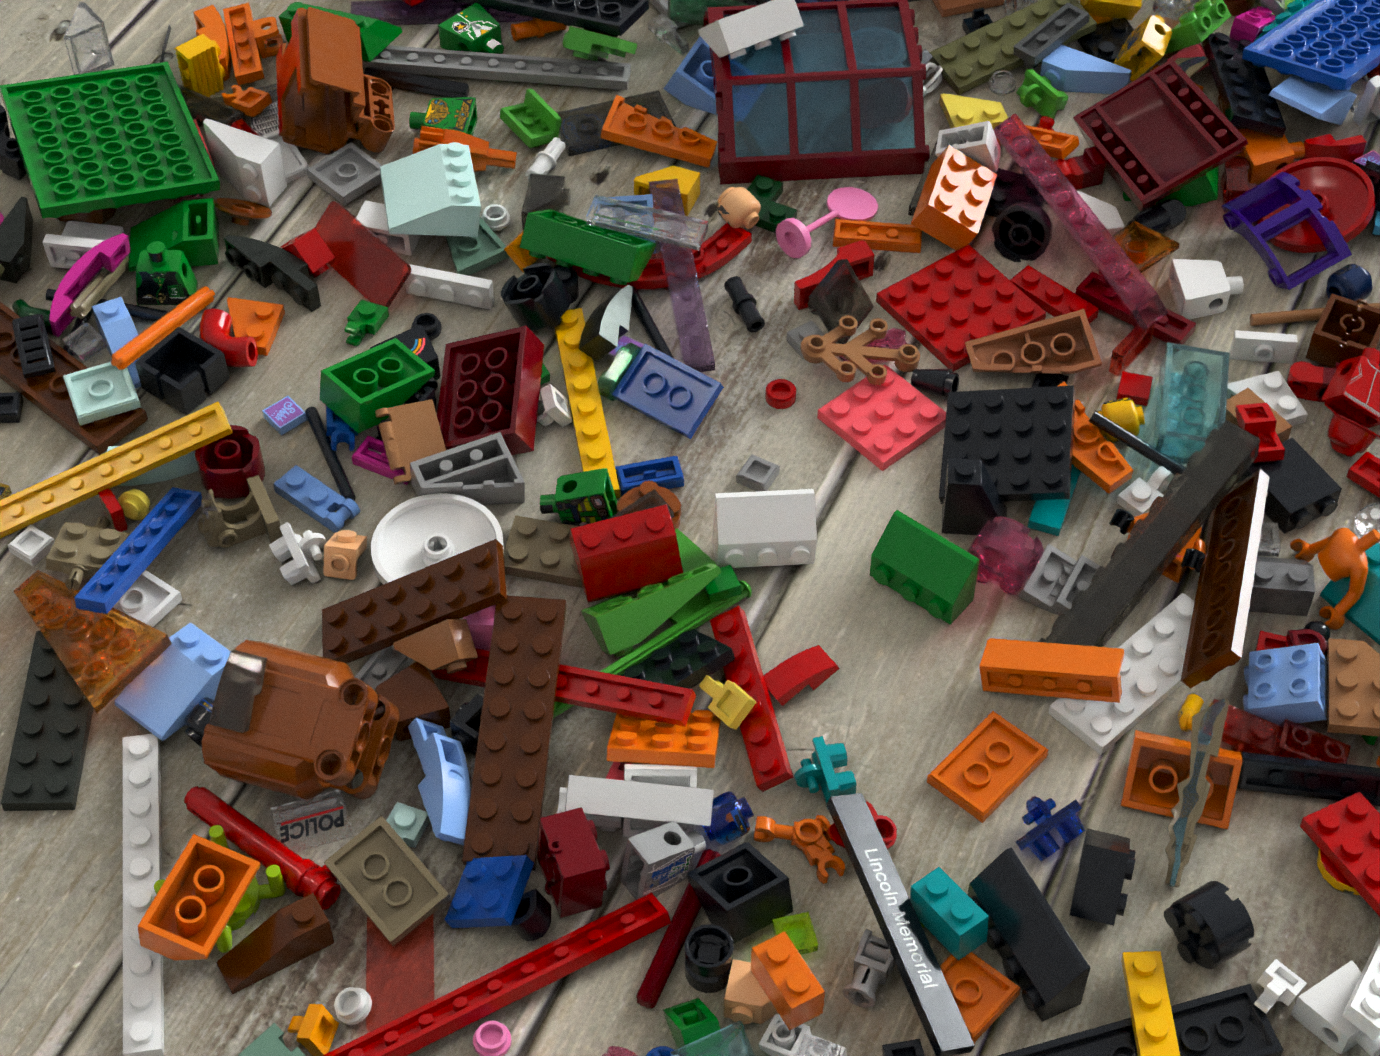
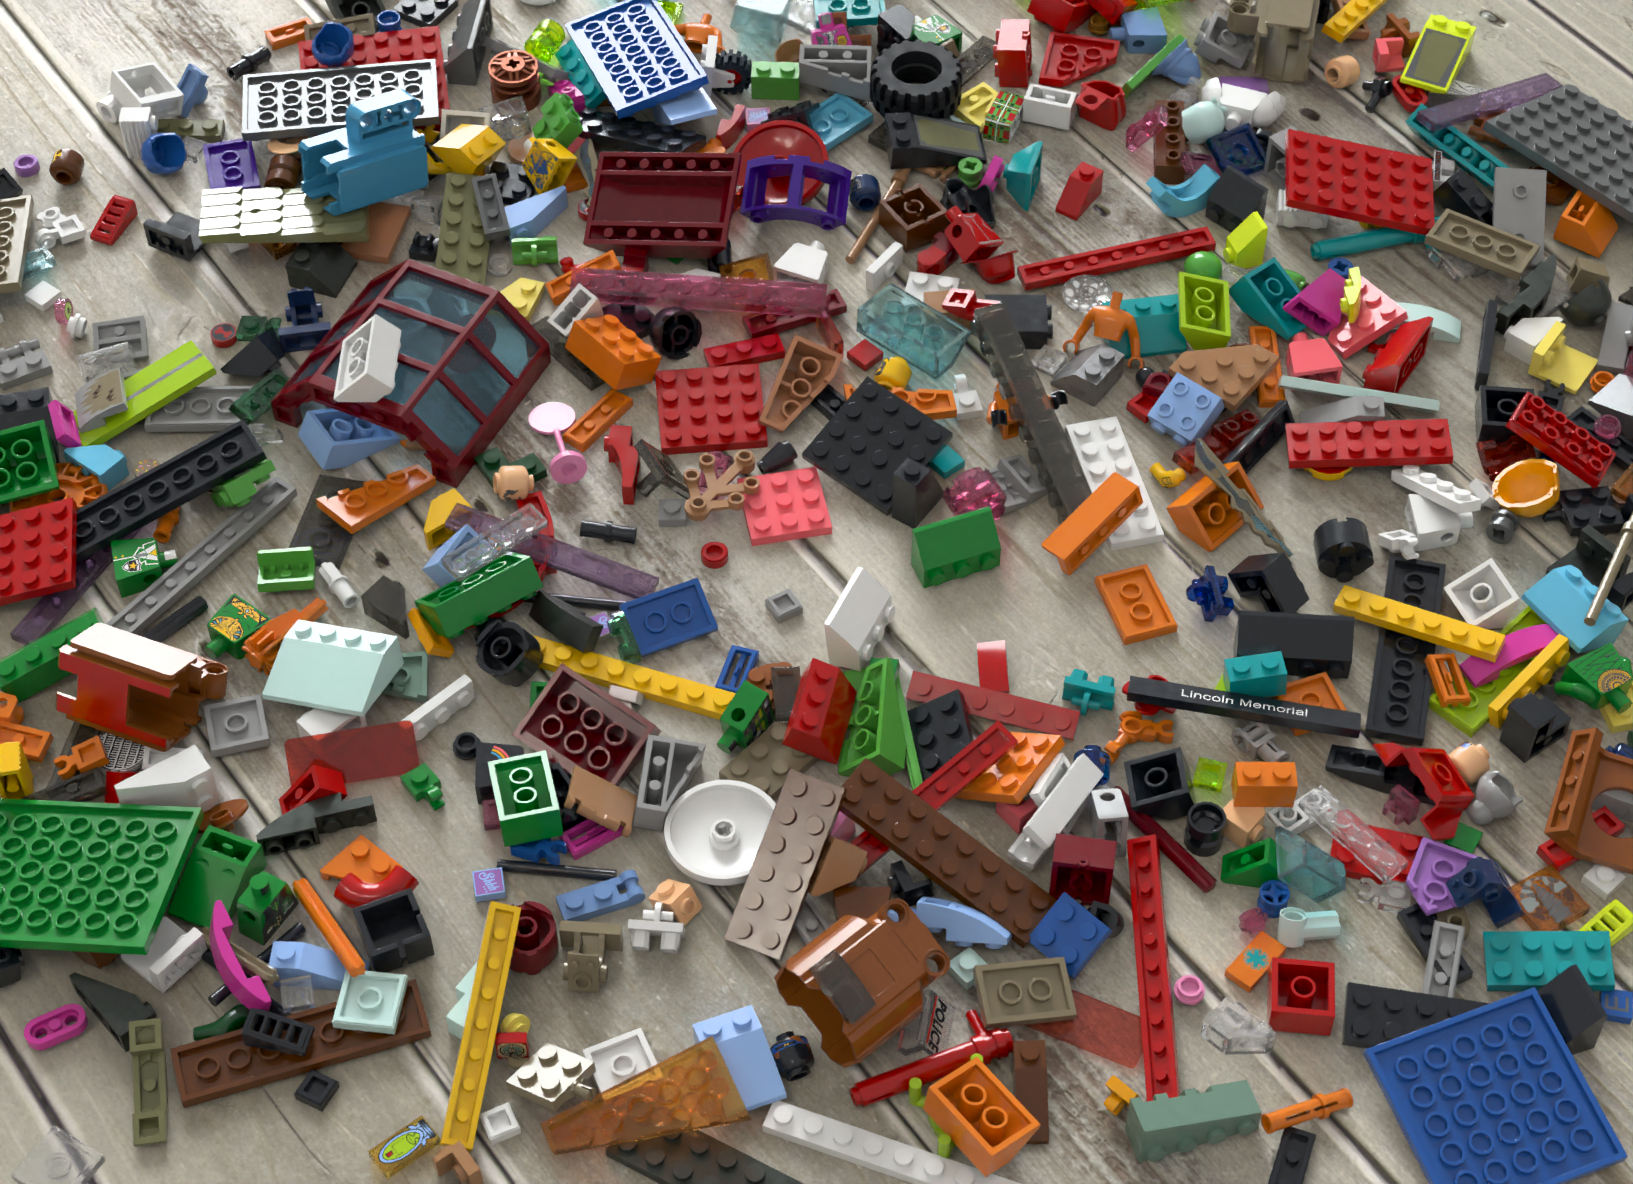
camera: 60 degrees left, 0 degrees up
blue plate [74,487,202,614] -> none
white plate [334,987,372,1025] -> none
light yellow plate [699,675,756,730] -> none
black bar [1089,411,1204,490] -> none
reddish brown plate [1180,469,1269,689] -> none

